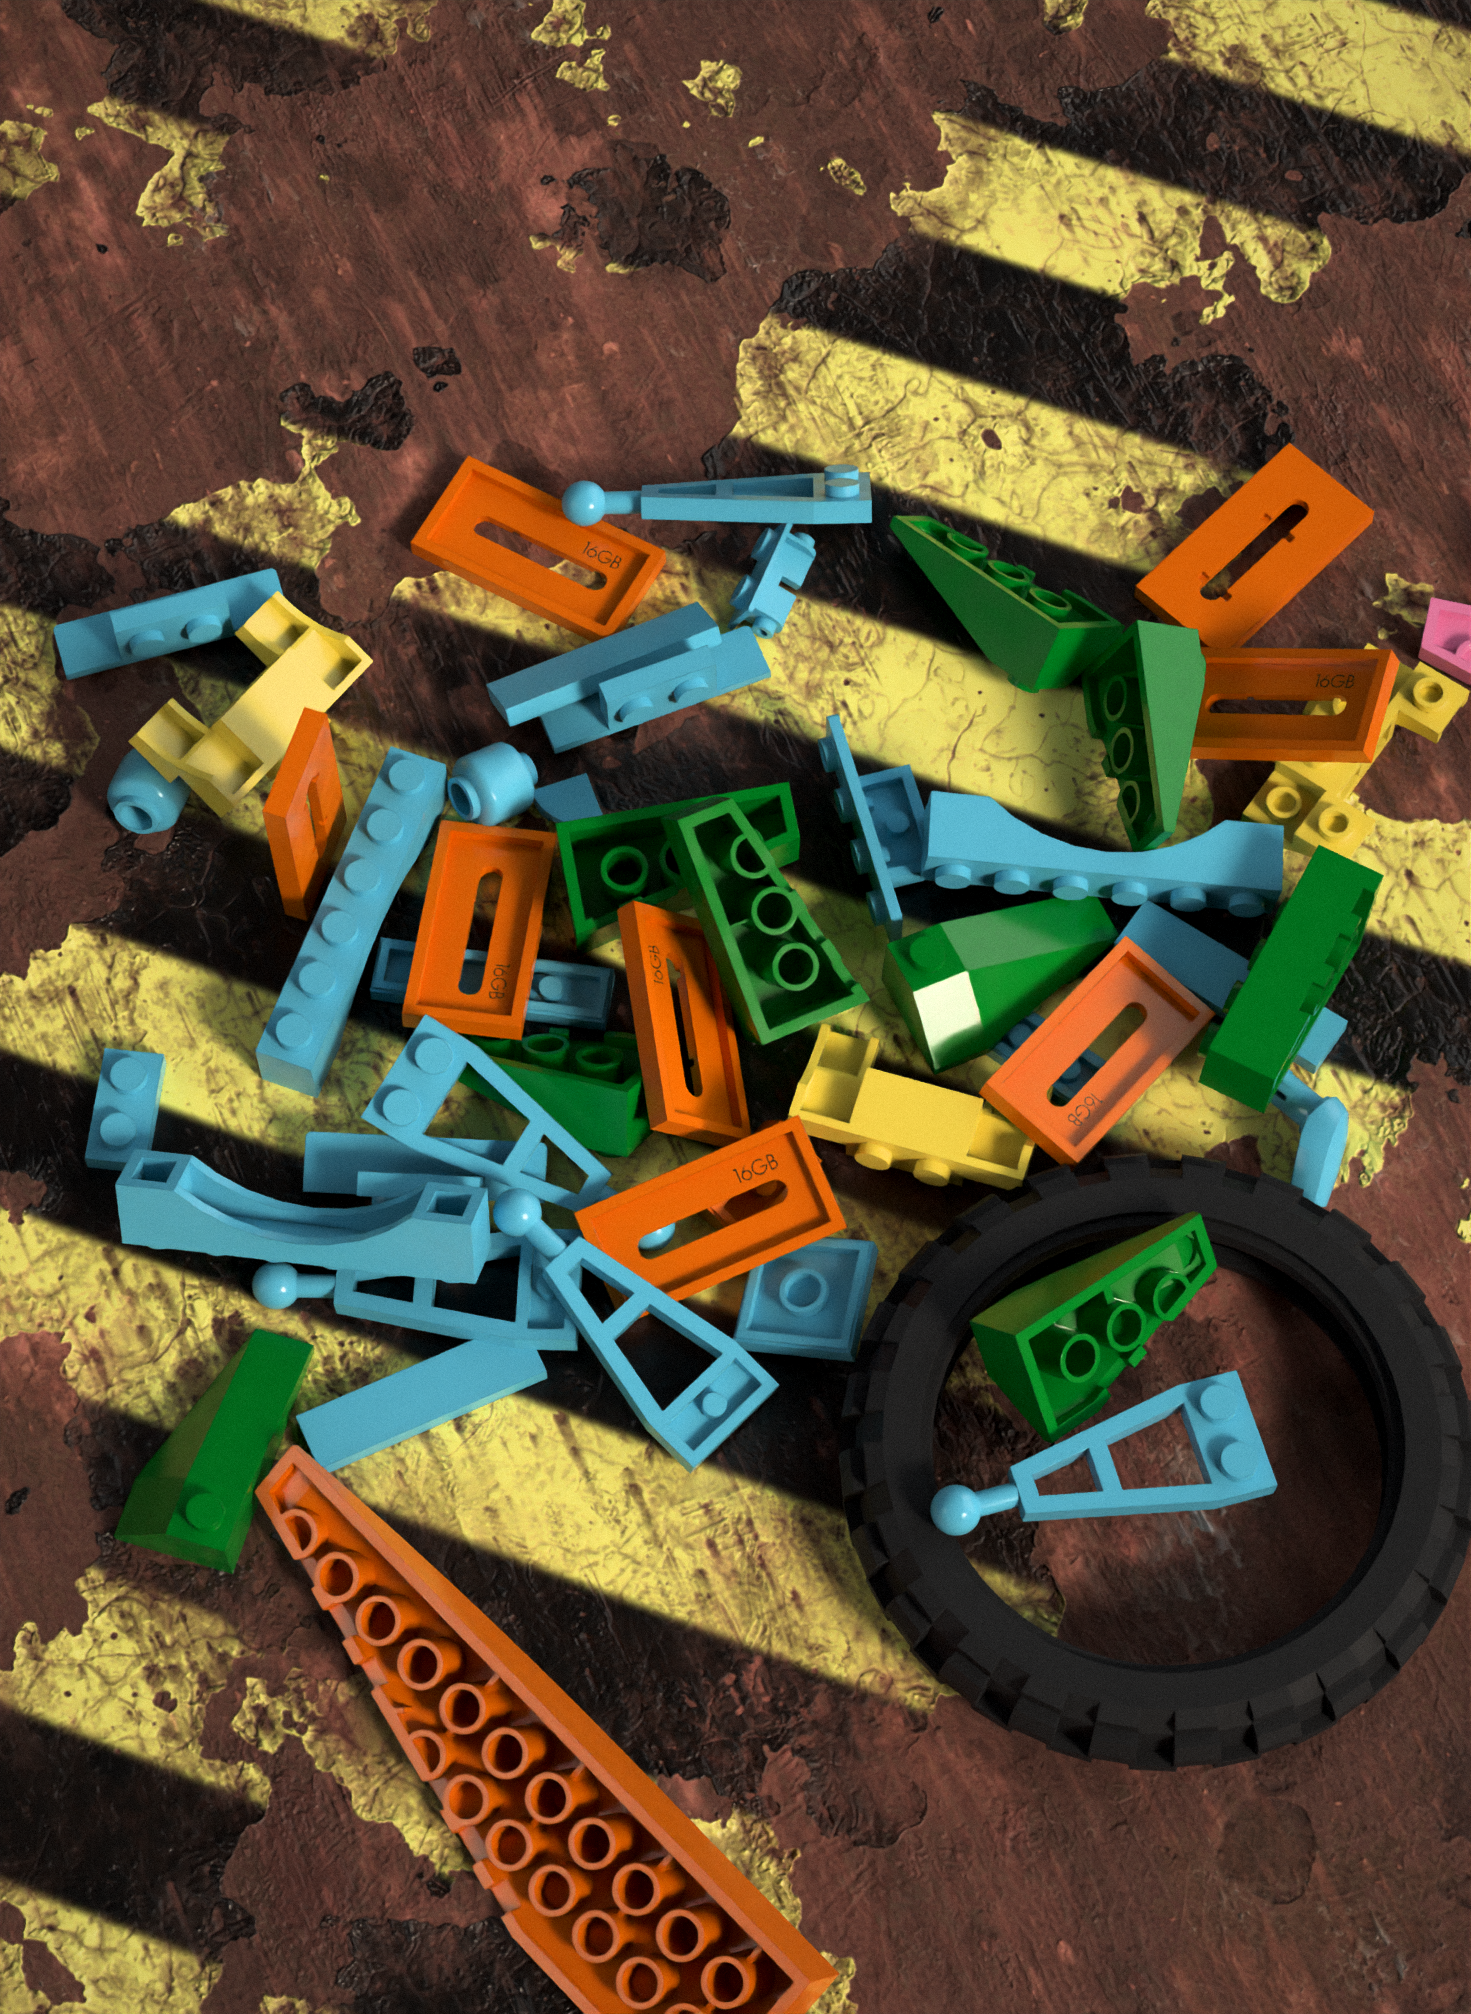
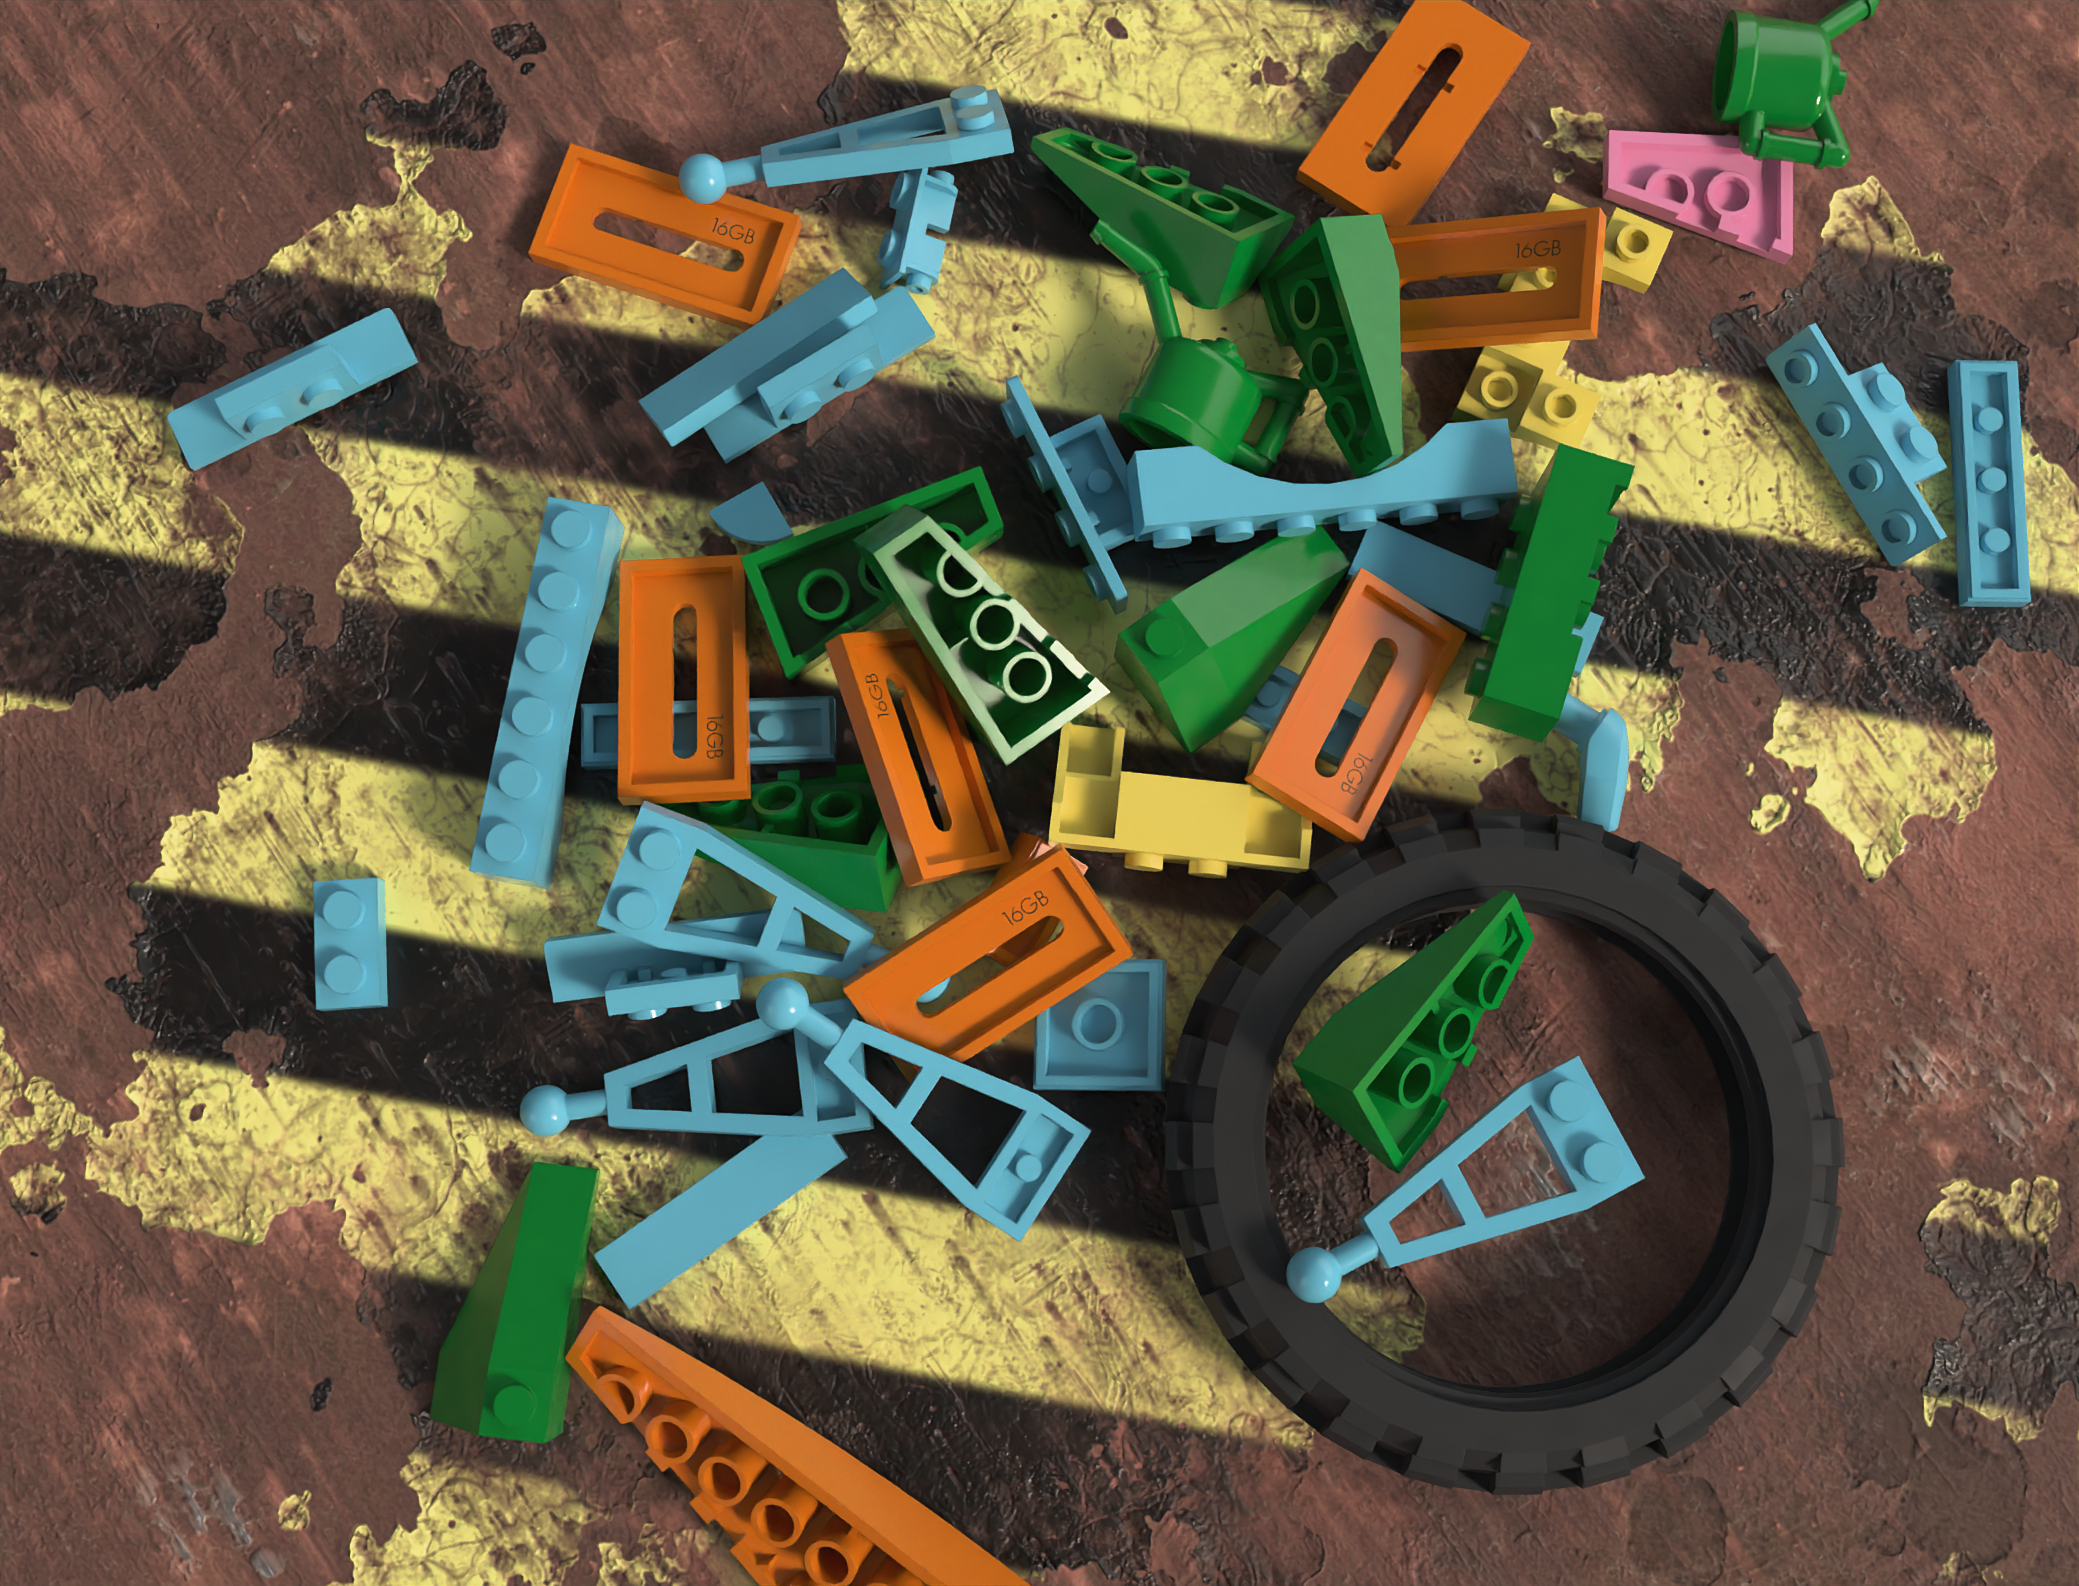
camera: 10 degrees left, 15 degrees up
medium azure head [107,749,191,834] -> none
medium azure arch [115,1149,491,1284] -> none
light yellow bracket [128,591,373,818] -> none
orange piece [262,707,347,921] -> none
medium azure head [447,742,538,826] -> none
none -> green piece [1089,219,1310,477]

